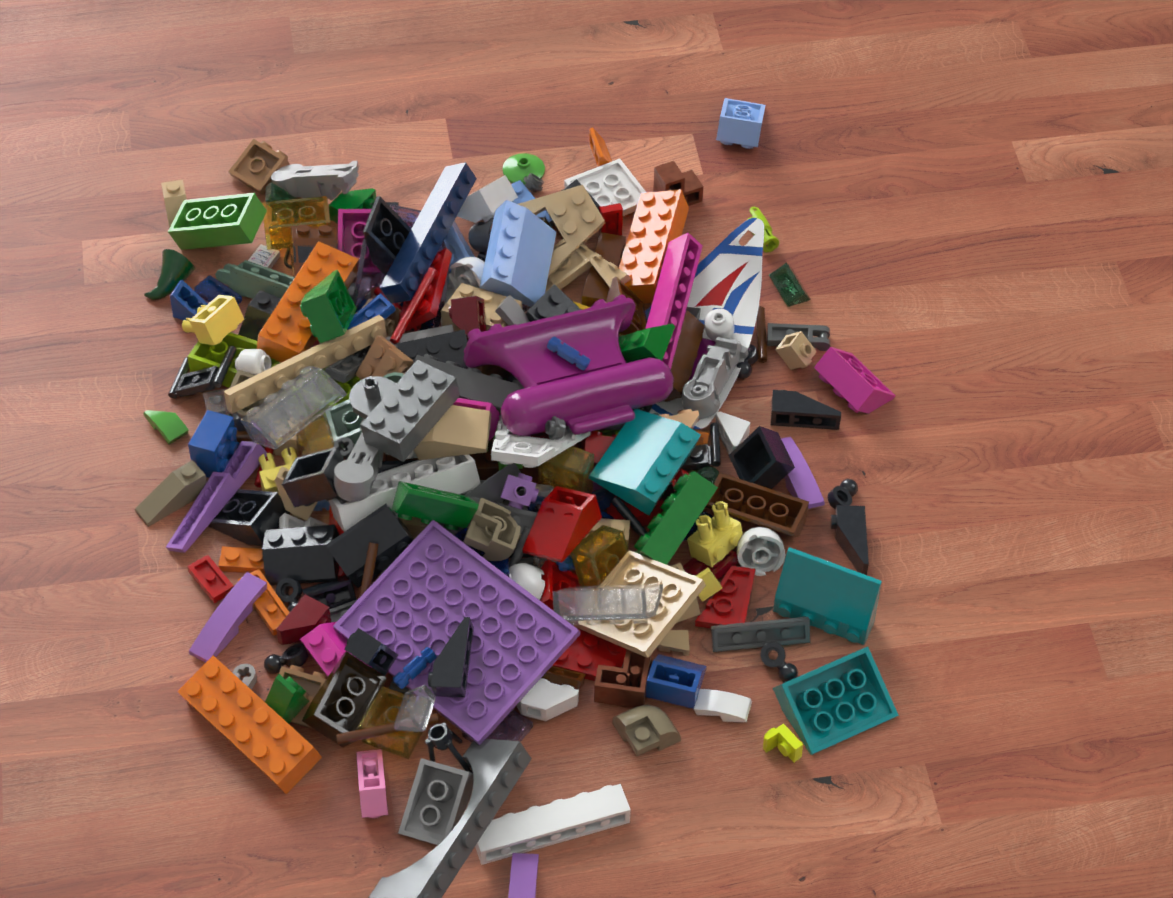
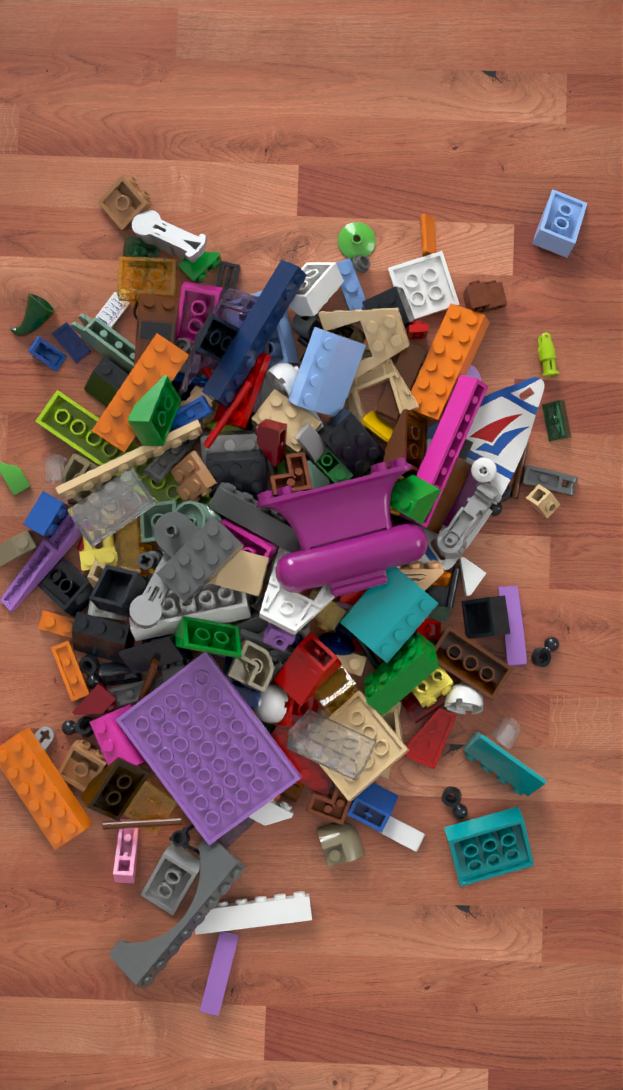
camera: 10 degrees right, 35 degrees up
tan slope [161,180,187,228] -> none
bright green brick [168,193,267,250] -> none
black plate [168,346,237,399] -> none
light yellow brick [182,295,244,345] -> none
red plate [187,555,234,603] -> none
medium lavender slope [189,572,267,663] -> none
white head [235,349,271,375] -> none
green slope [265,674,309,724] -> none
black brick [344,628,398,676] -> none
blue axle [393,647,437,689] -> none
clear slope [394,685,436,732] -> none
black slope [428,617,474,697] -> none
dark grey plate [545,416,566,440] -> none
blue axle [547,336,591,371] -> none
light yellow tile [696,568,722,602] -> none
dark grey tile [711,617,810,652] -> none
neon yellow bracket [763,724,803,762] -> none
black slope [770,390,841,430] -> none
dark pink slope [814,347,896,414] -> none
black slope [830,505,869,575] -> none

